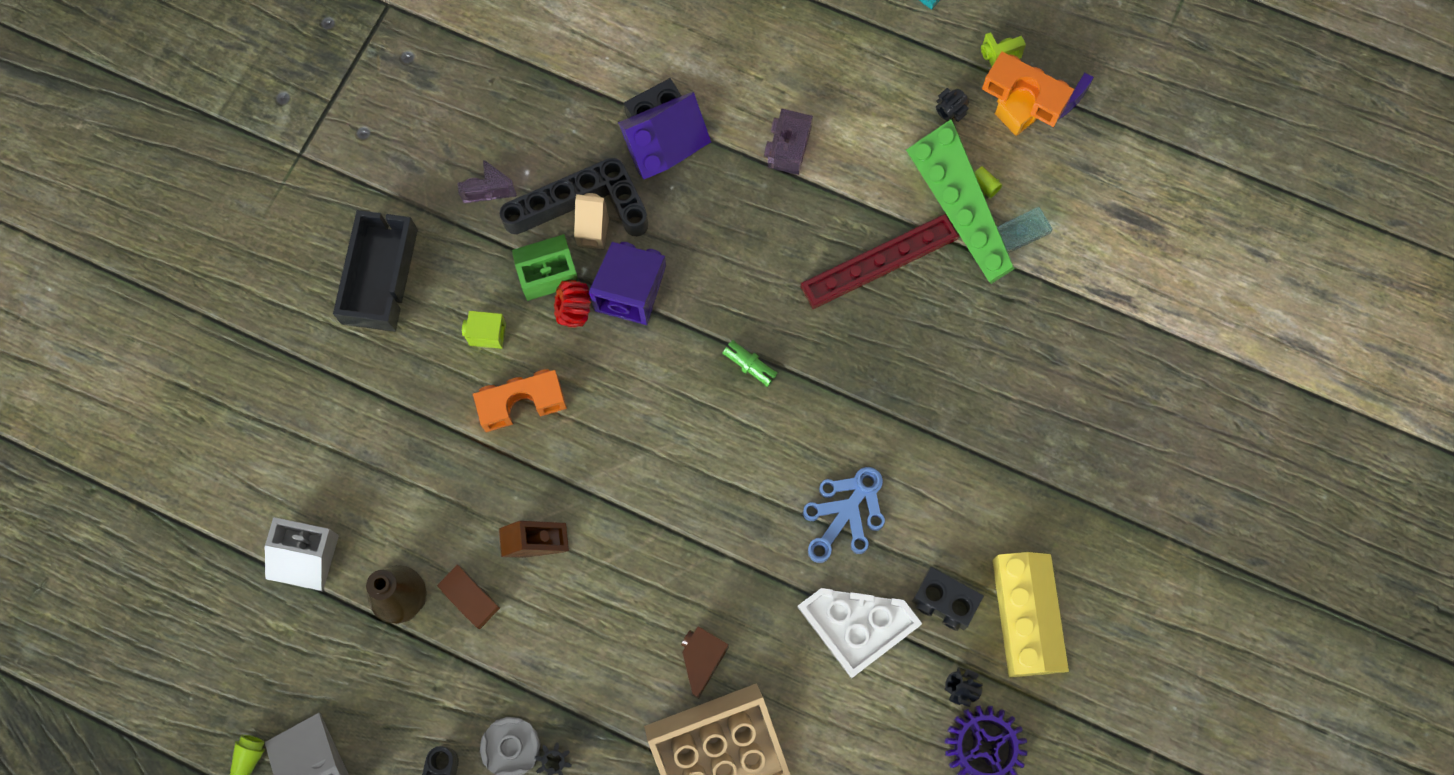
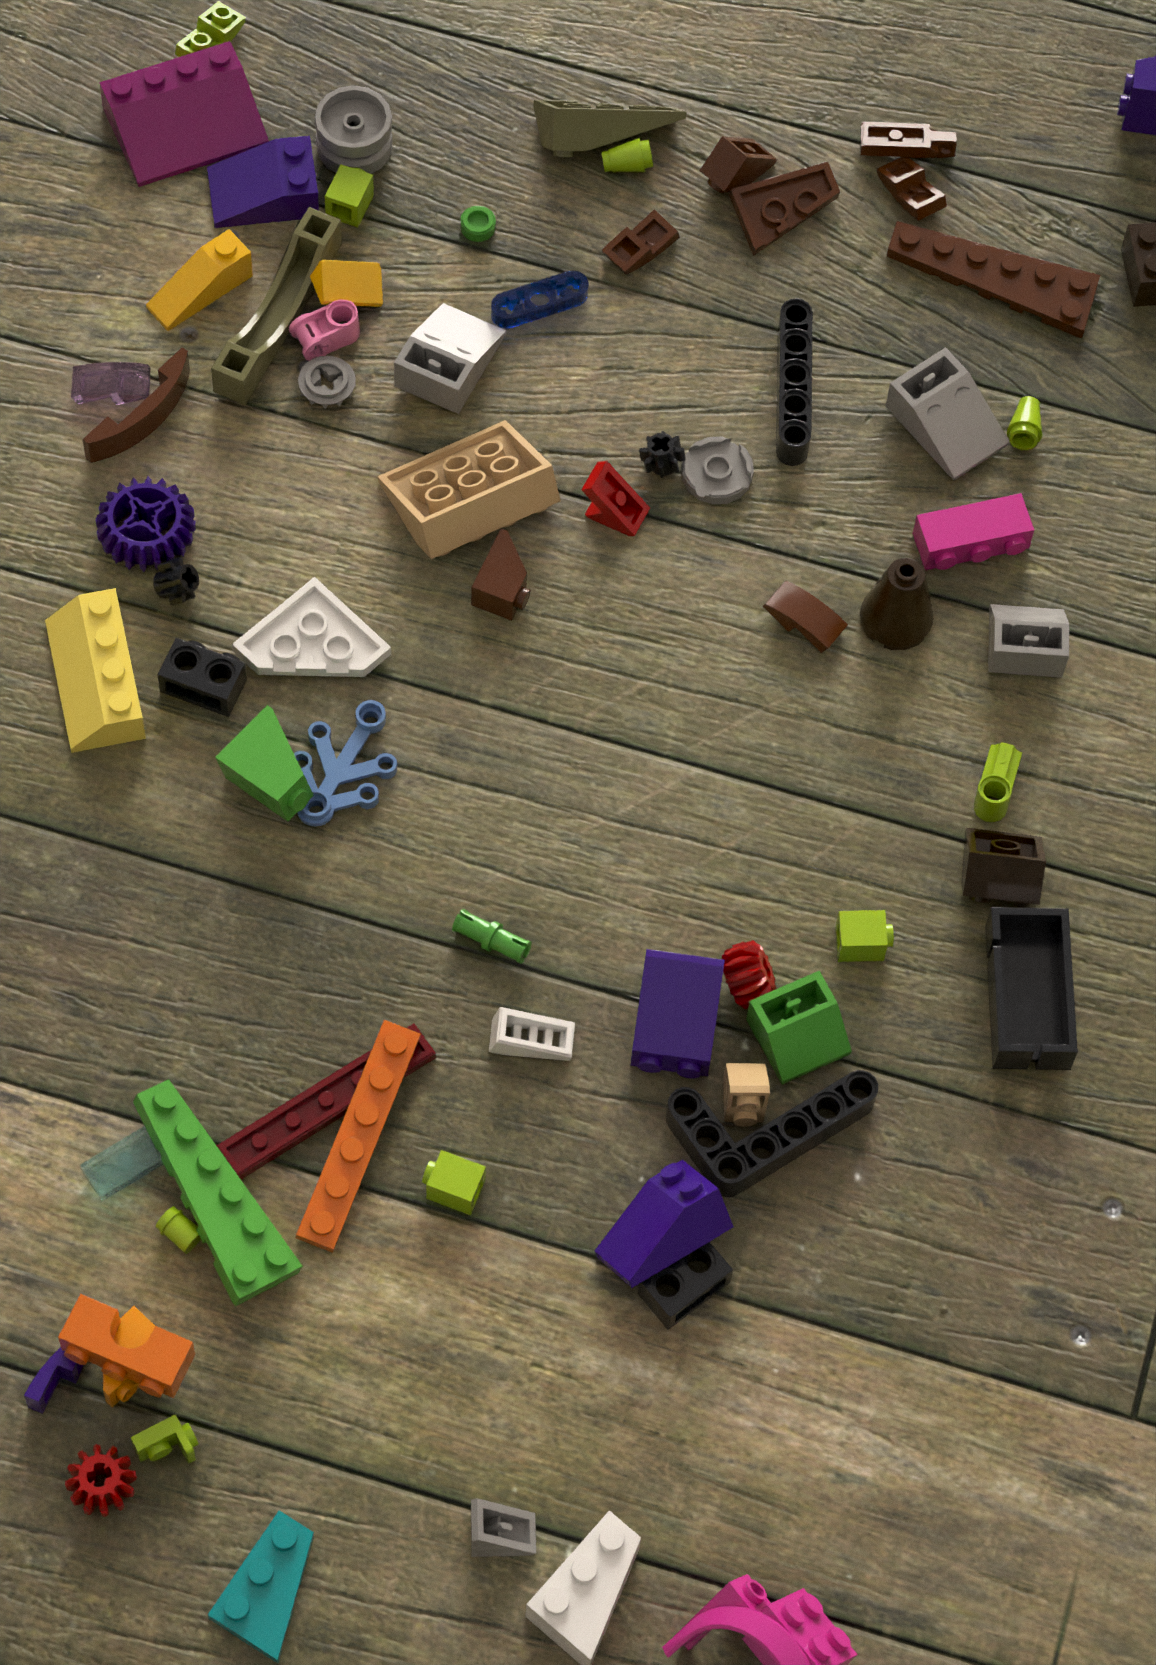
camera: 165 degrees right, 10 degrees down
clear purple slope [458,160,517,203] -> none
orange arch [473,369,567,432] -> none
reddish brown slope [499,521,569,558] -> none
clear purple brick [764,109,813,175] -> none
black gear [936,88,969,122] -> none
none -> red gear [65,1444,137,1517]
none -> bright green slope [215,705,314,822]
none -> orange plate [295,1020,421,1253]
none -> lime brick [422,1150,486,1215]
none -> white slope [489,1007,575,1061]
none -> red slope [581,461,650,536]
none -> dark pink brick [912,493,1034,570]
none -> dark brown slope [961,828,1046,907]
none -> lime piece [974,742,1022,822]

